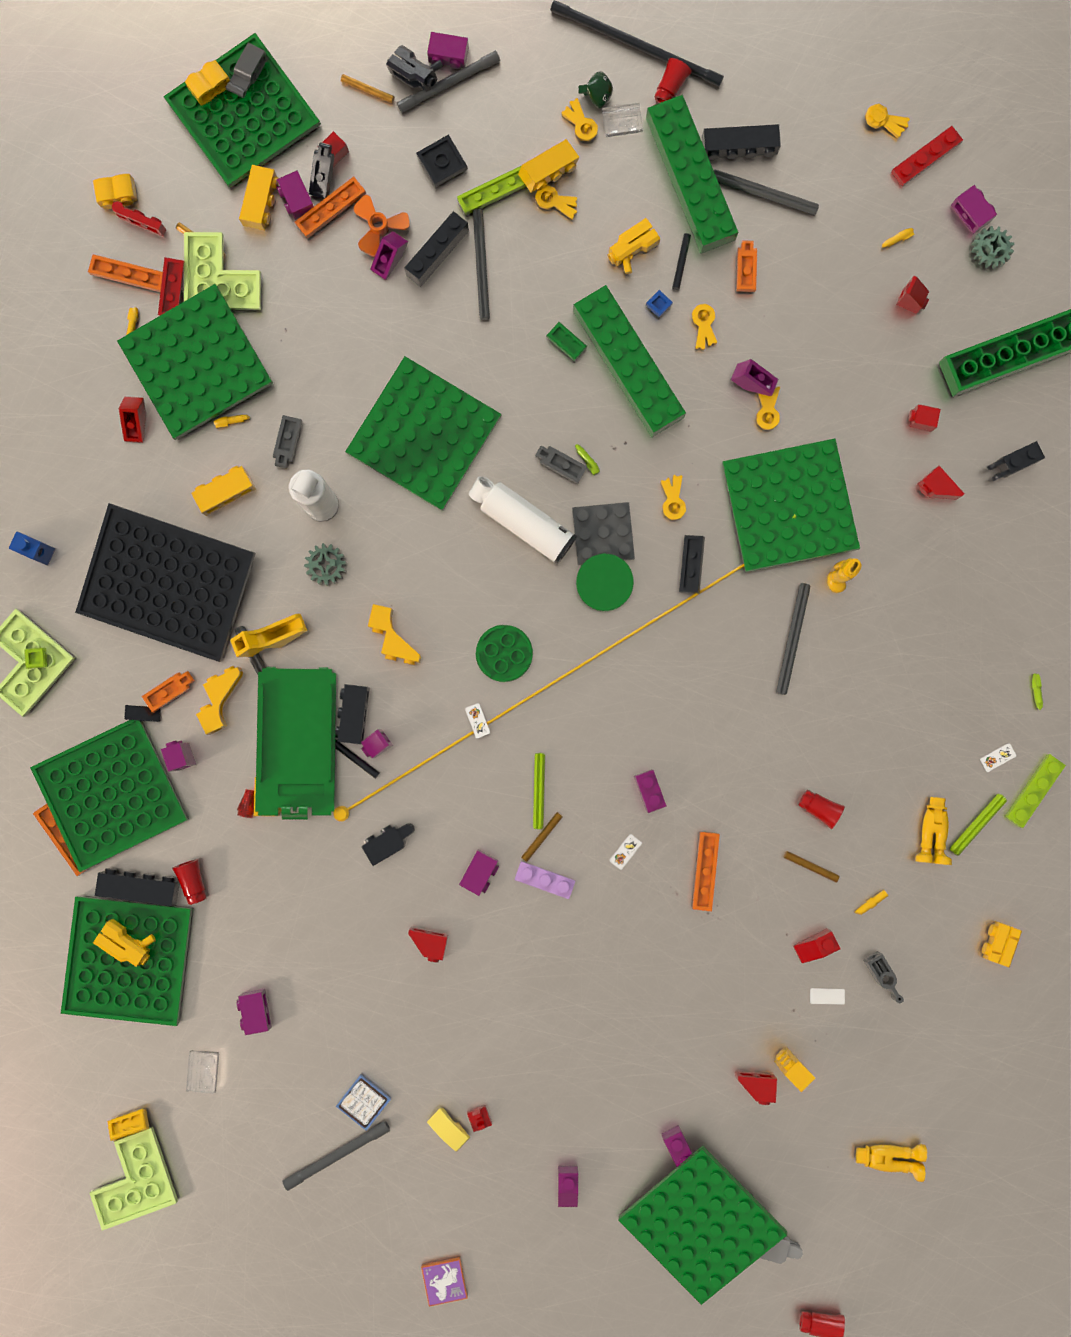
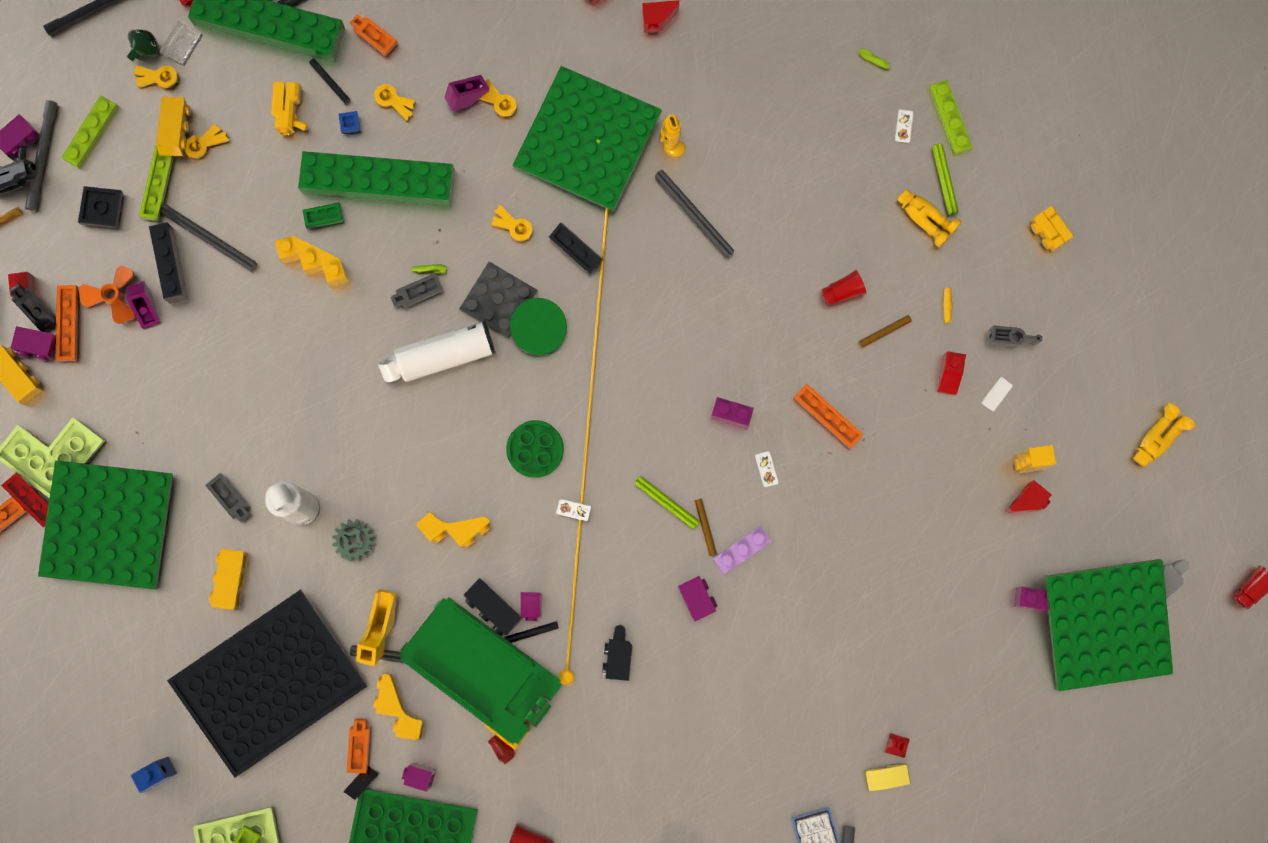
camera: 55 degrees left, 5 degrees down
red slope [118,396,146,442] -> none
yellow piece [126,307,138,335] -> none
yellow piece [214,414,250,428] -> none
green plate [345,356,502,511] -> none
red slope [408,928,448,963] -> none
magenta slope [558,1166,578,1207] -> none
none -> lime plate [61,95,118,168]
none -> yellow brick [274,235,349,288]

